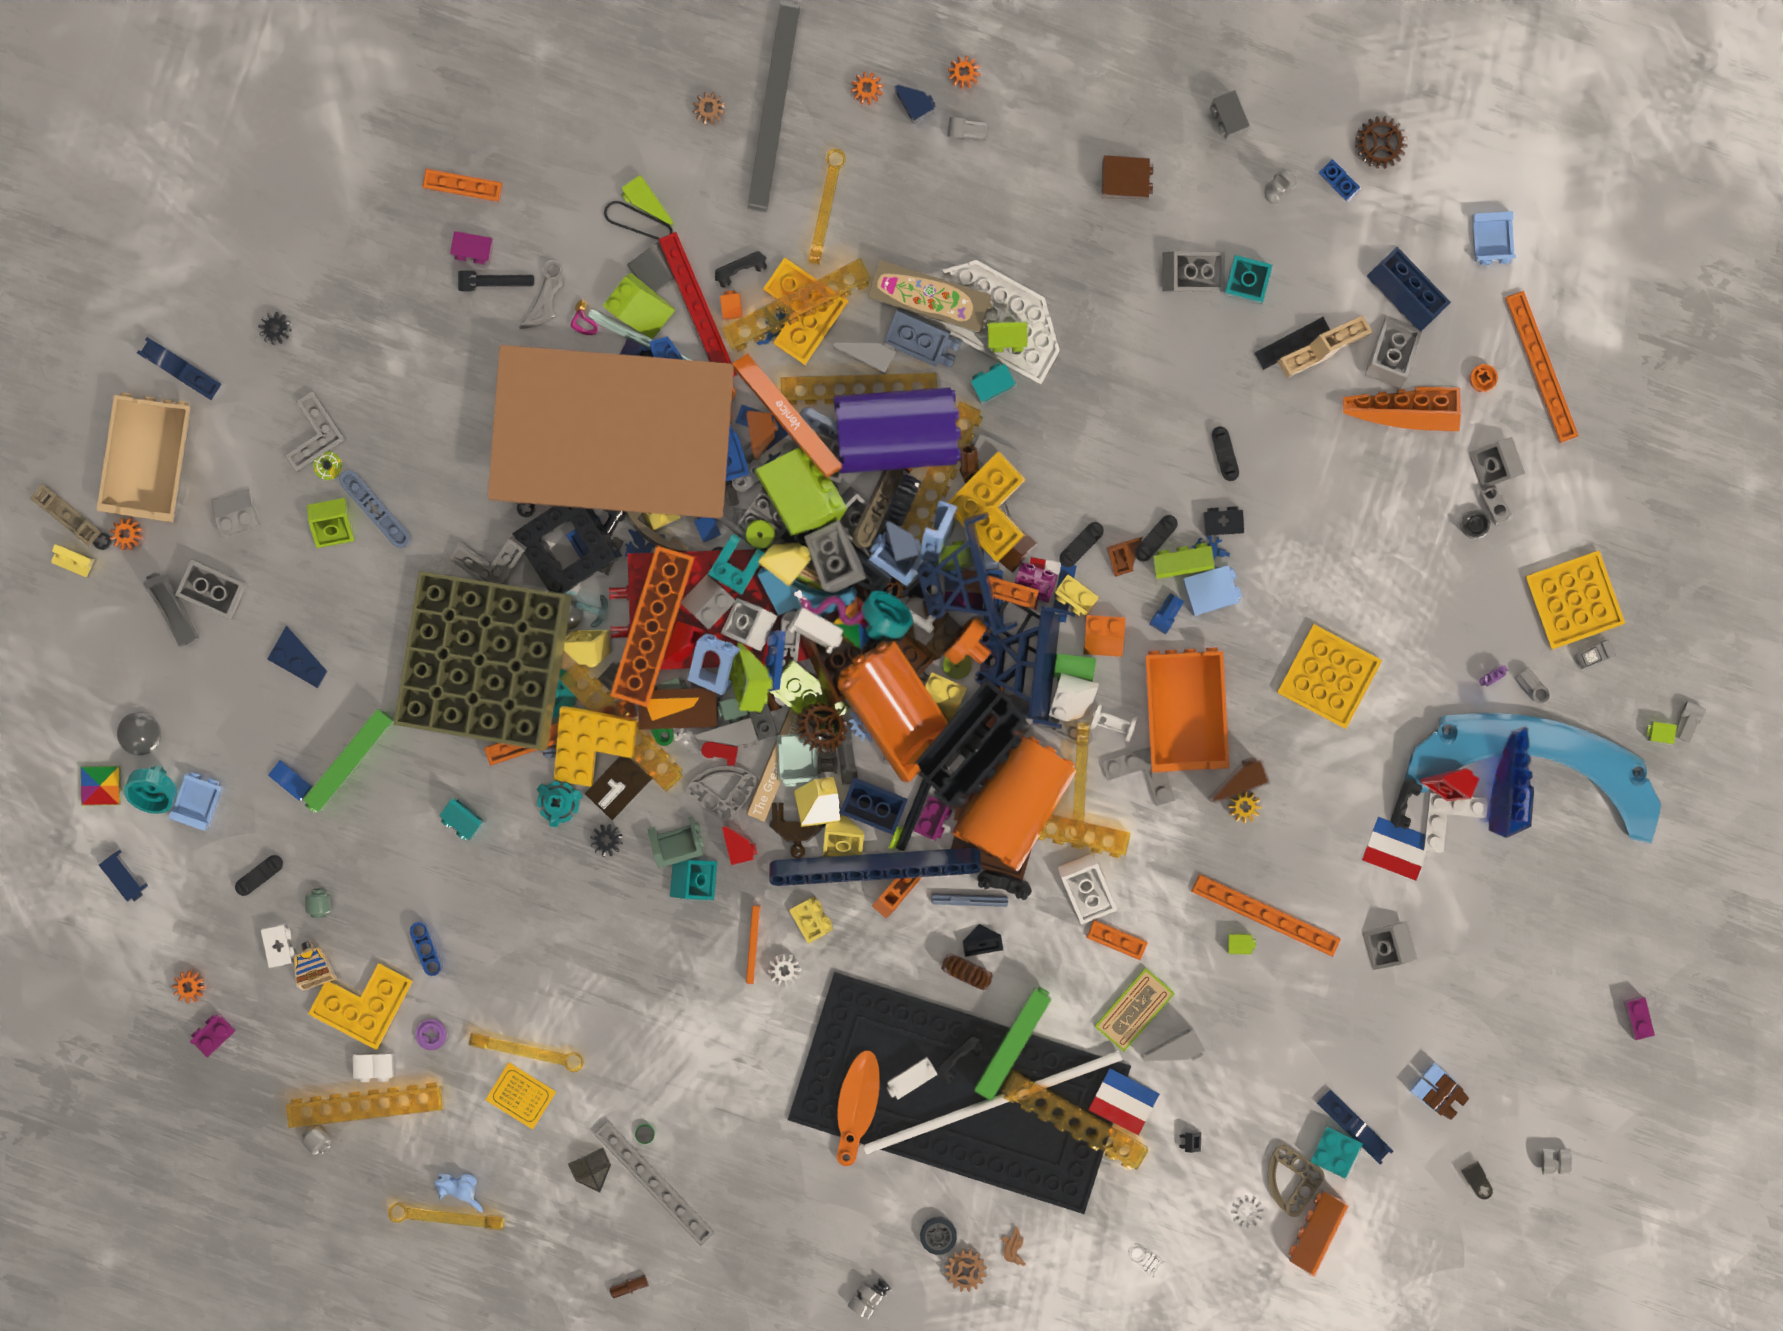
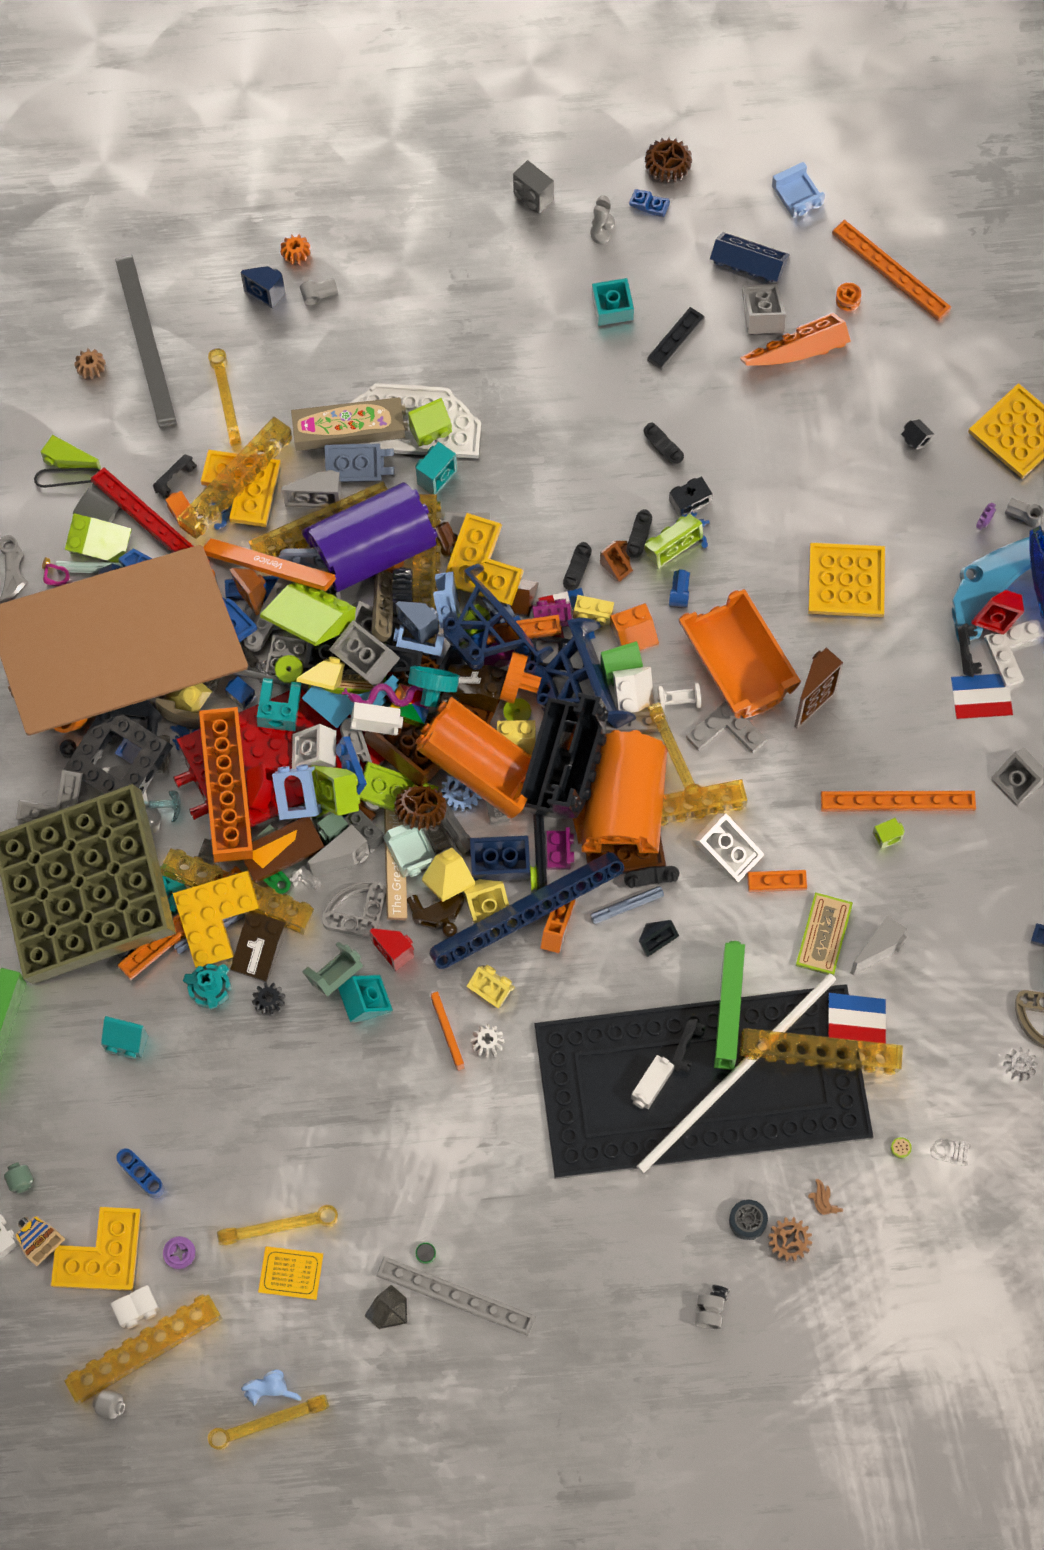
camera: 20 degrees left, 20 degrees down
light yellow slope [563,630,611,667] -> none
reddish brown axle [610,1275,649,1298] -> none
light grey slope [680,575,735,629] -> none
red leg [701,742,738,766] -> none
orange plant [837,1051,880,1166] -> none
orange gear [851,72,884,105] -> none
reddish brown gear [941,953,993,990] -> none
reddish brown slope [1102,155,1153,199] -> none
light grey slope [1162,251,1225,291] -> none
black tile [1179,1131,1201,1153] -> none
light blue panel [1183,565,1242,616] -> none
yellow gear [1228,791,1262,823] -> none
tan bracket [1277,315,1373,378] -> none
dark grey hair [1460,510,1491,539] -> none
light grey slope [1469,437,1525,489] -> none
light grey leg [1480,485,1512,526] -> none
none -> tile [891,1137,912,1159]
none -> black brick [901,419,935,449]

